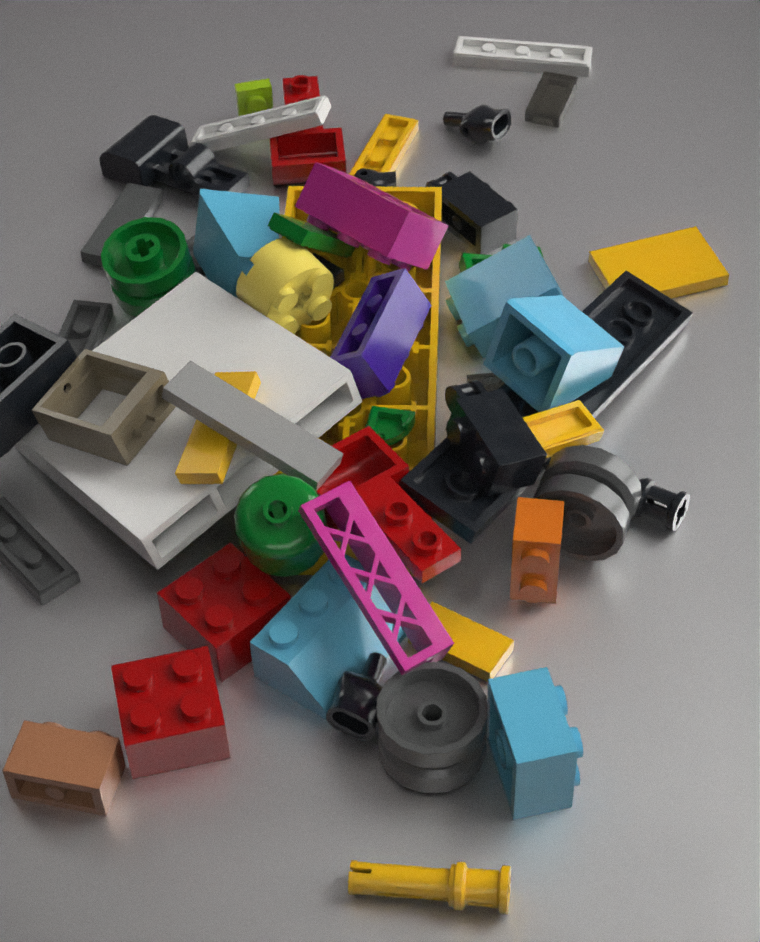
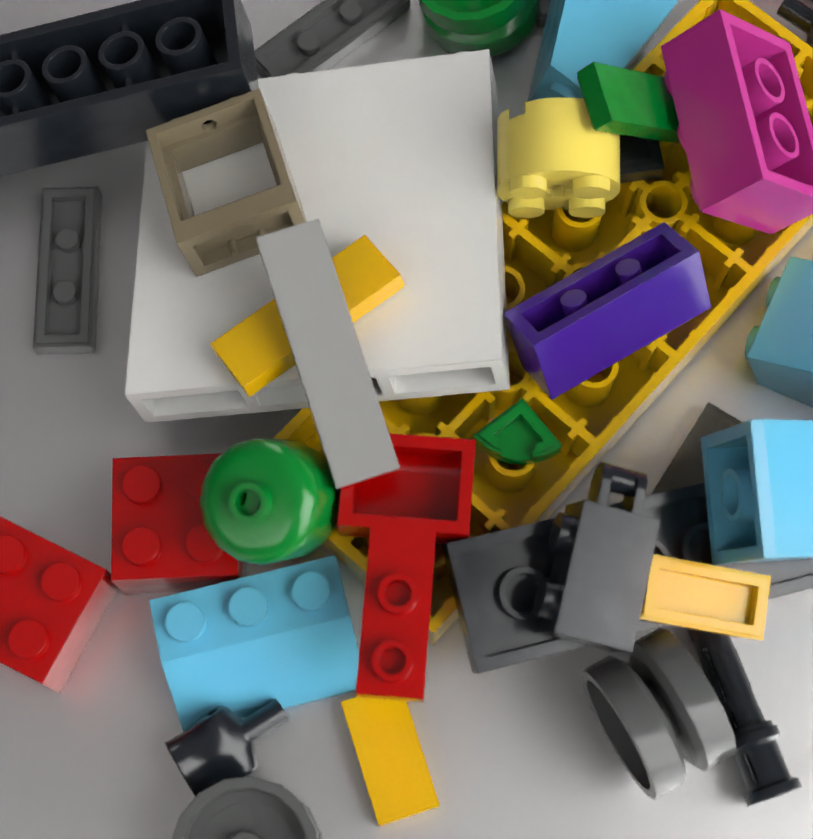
camera: 40 degrees right, 25 degrees up
dark pink fence [299,481,454,675] -> none
orange brick [510,497,565,604] -> none

